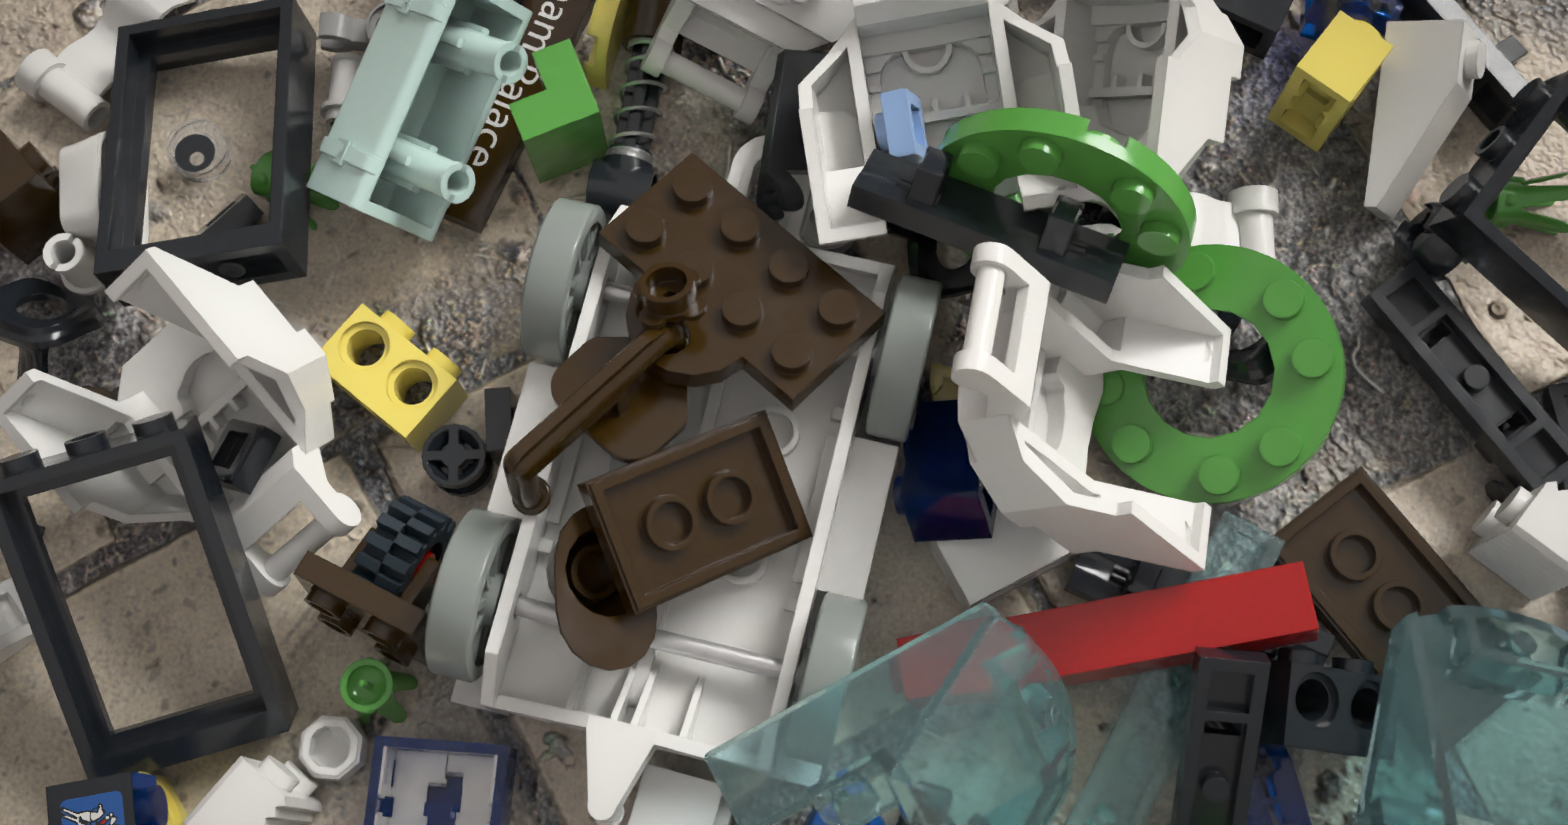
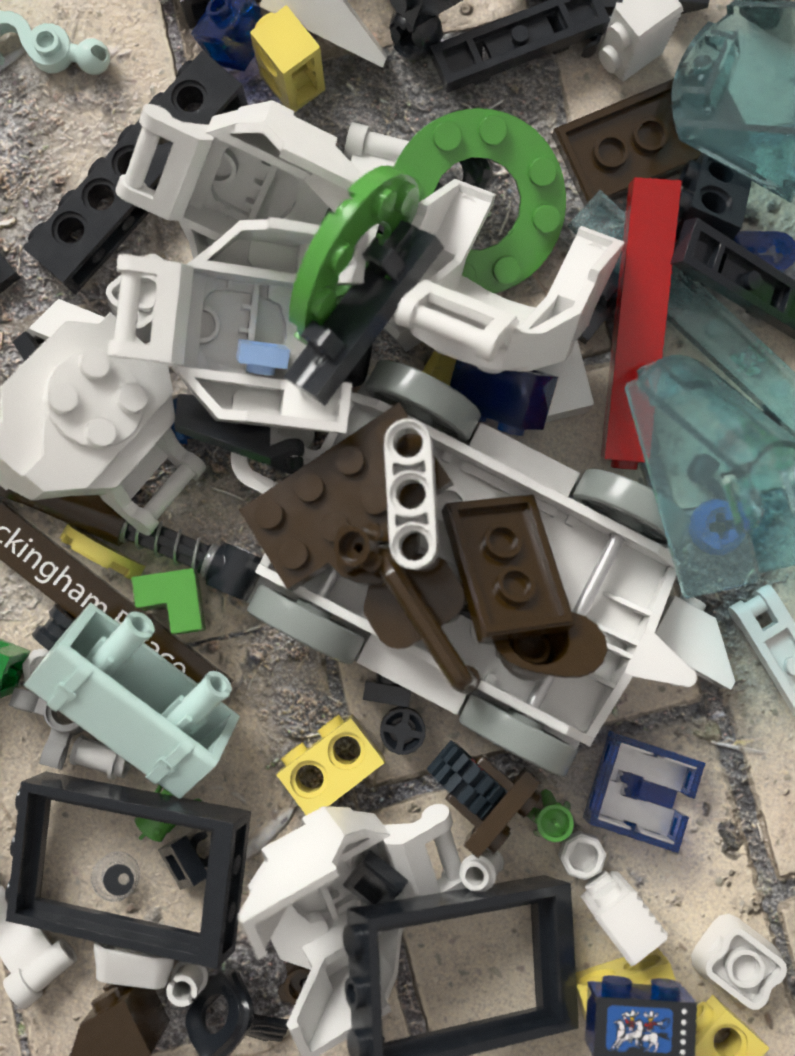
camera: 85 degrees left, 10 degrees up
none -> white beam [384,419,439,570]
none -> white pin [459,850,504,892]

